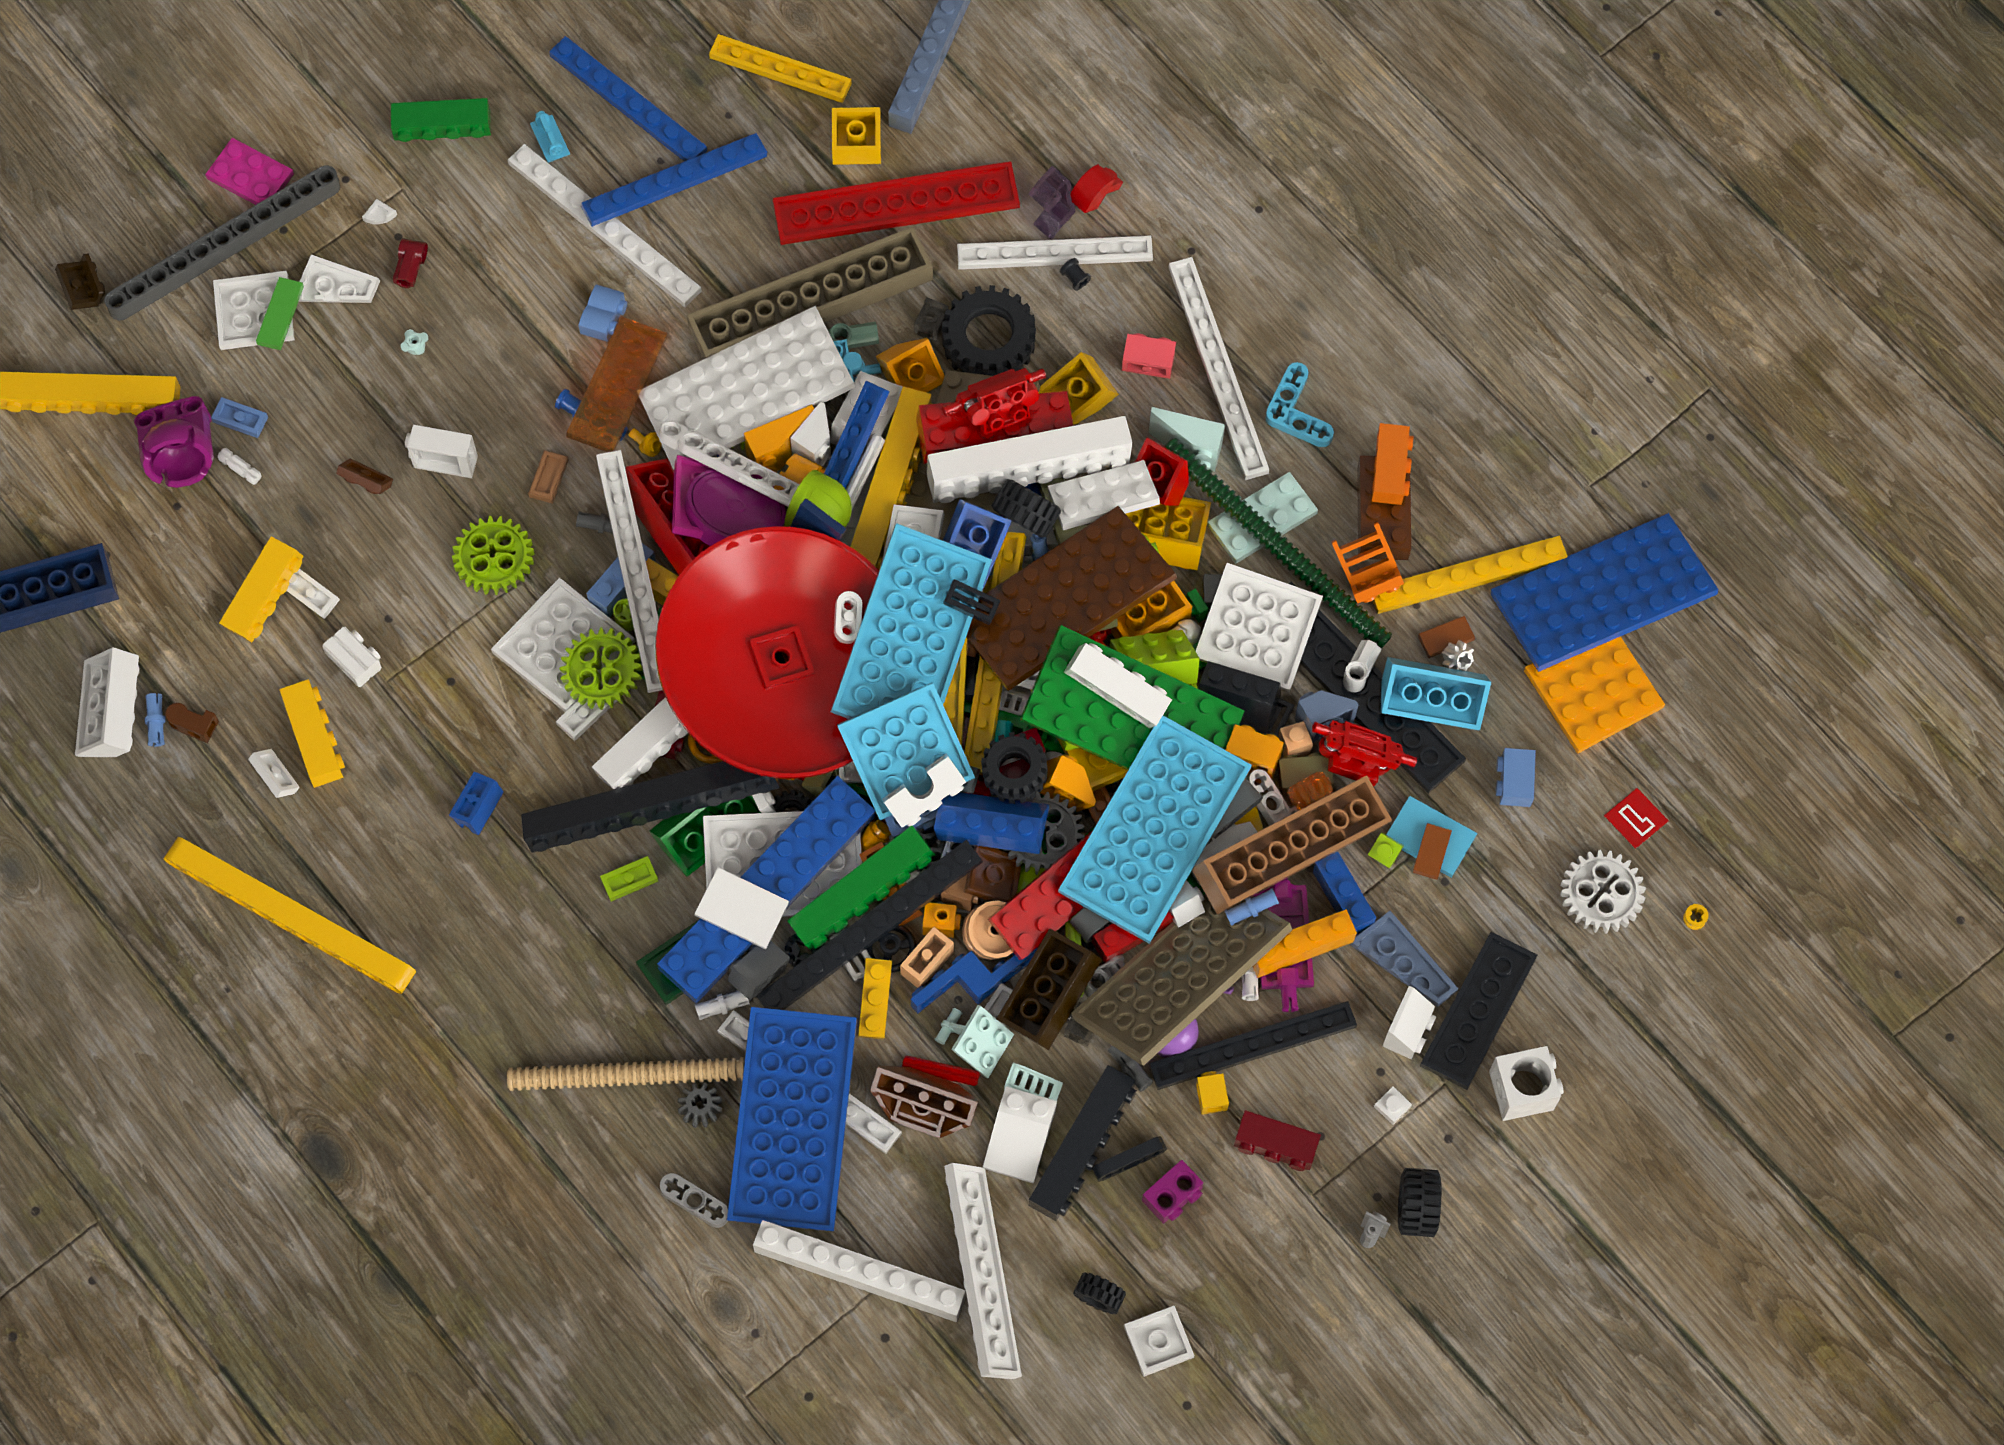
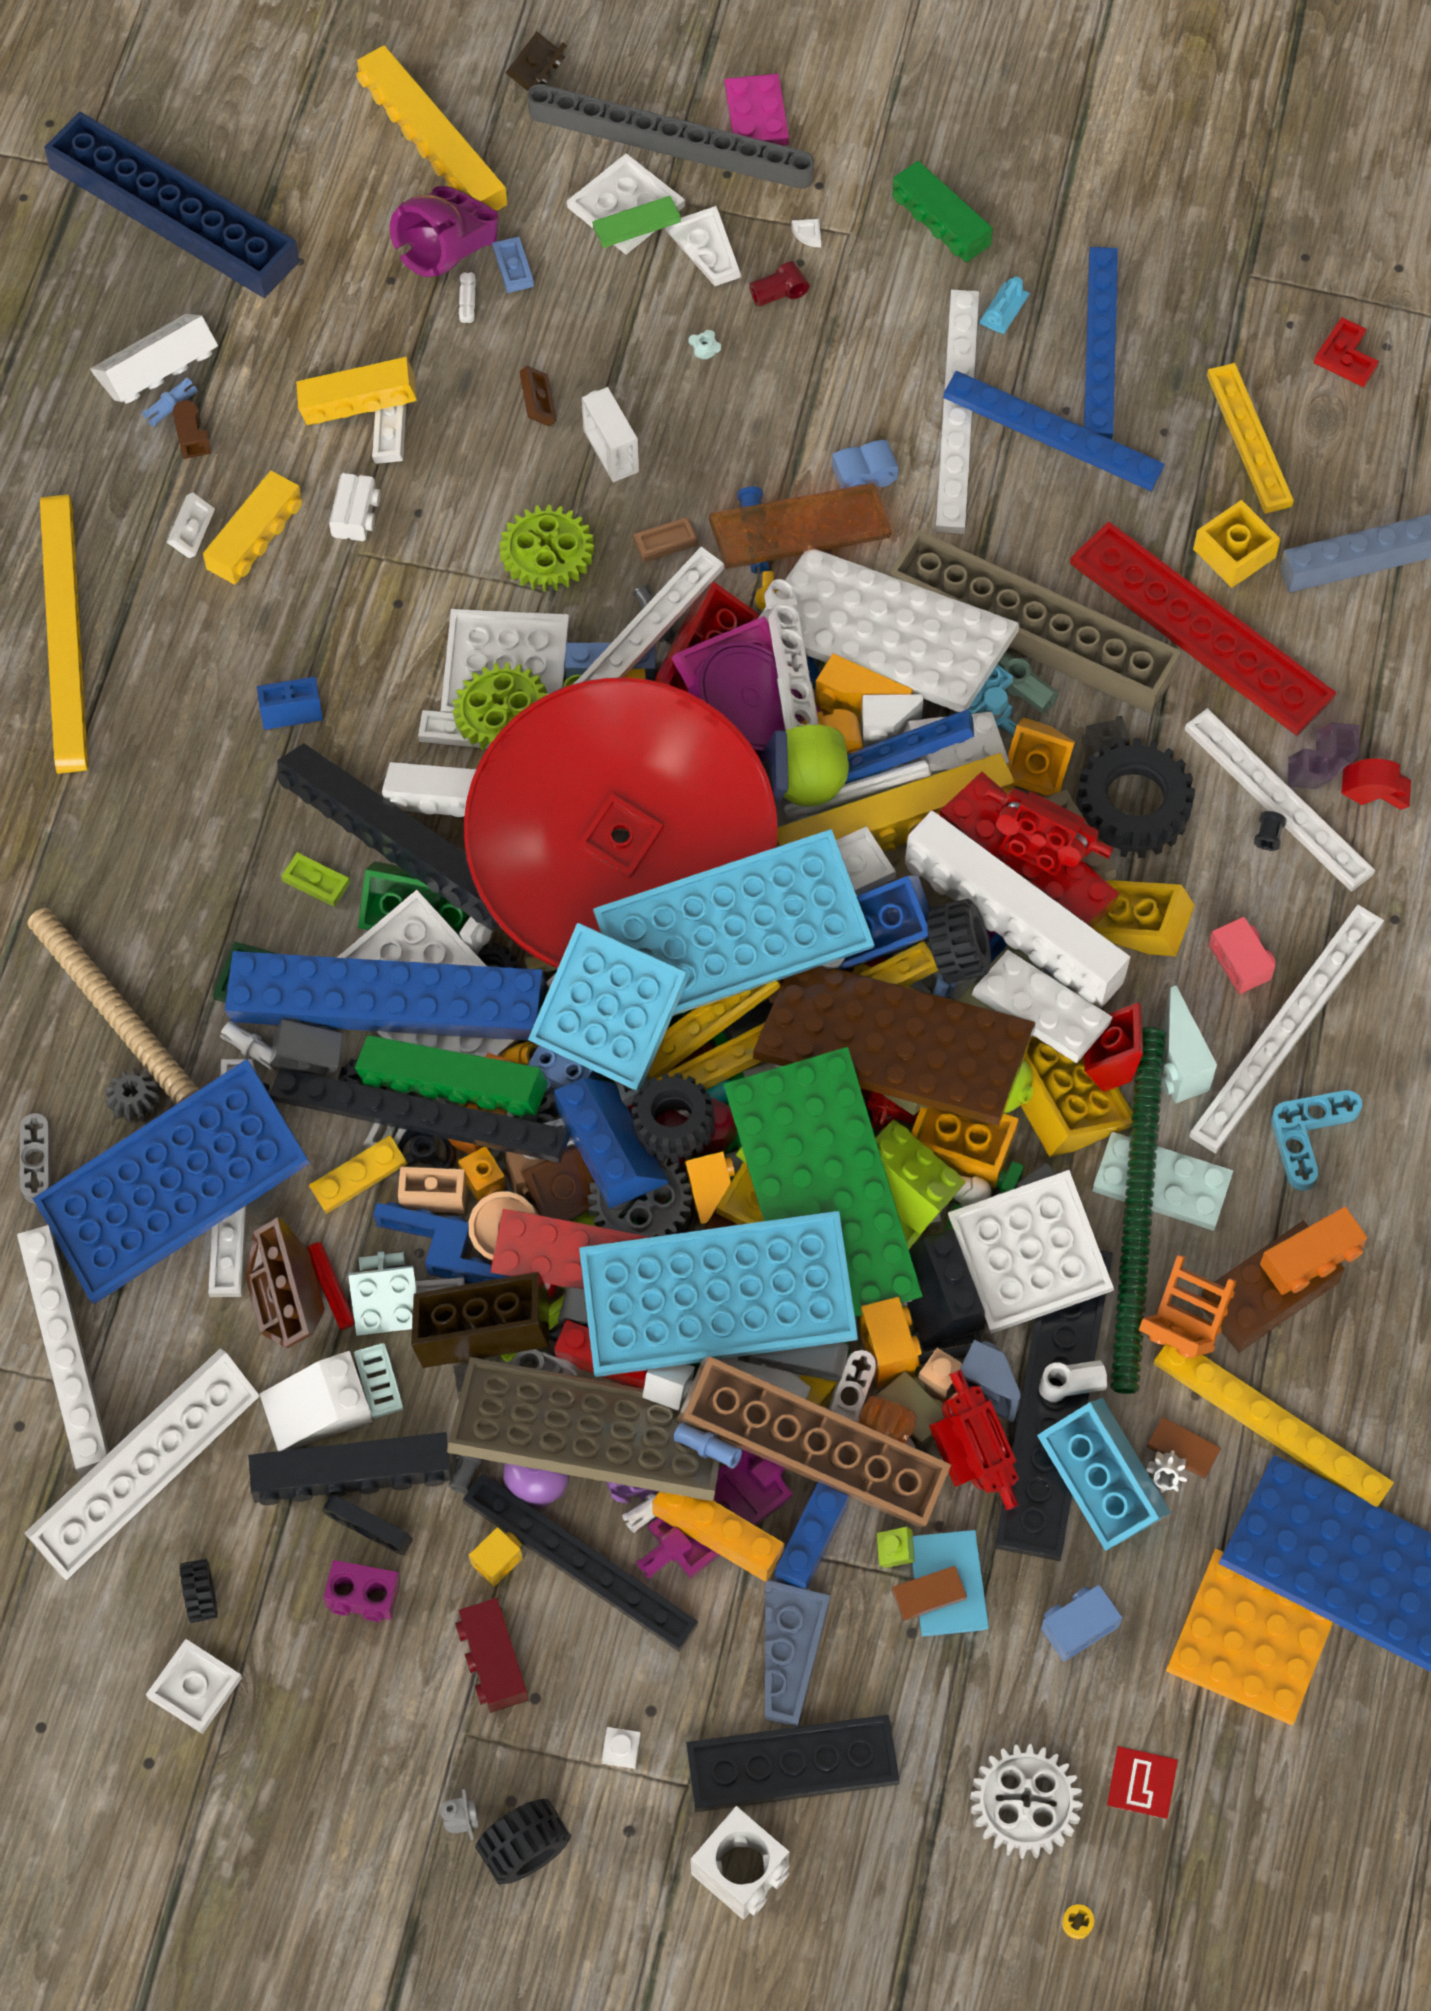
camera: 55 degrees right, 5 degrees down
white tile [695,867,789,949] -> none
white plate [834,591,862,644] -> none
white arch [883,754,966,827] -> none
black tile [943,579,1001,625] -> none
white brick [1064,643,1172,728] -> none
white slope [1383,986,1436,1059] -> none

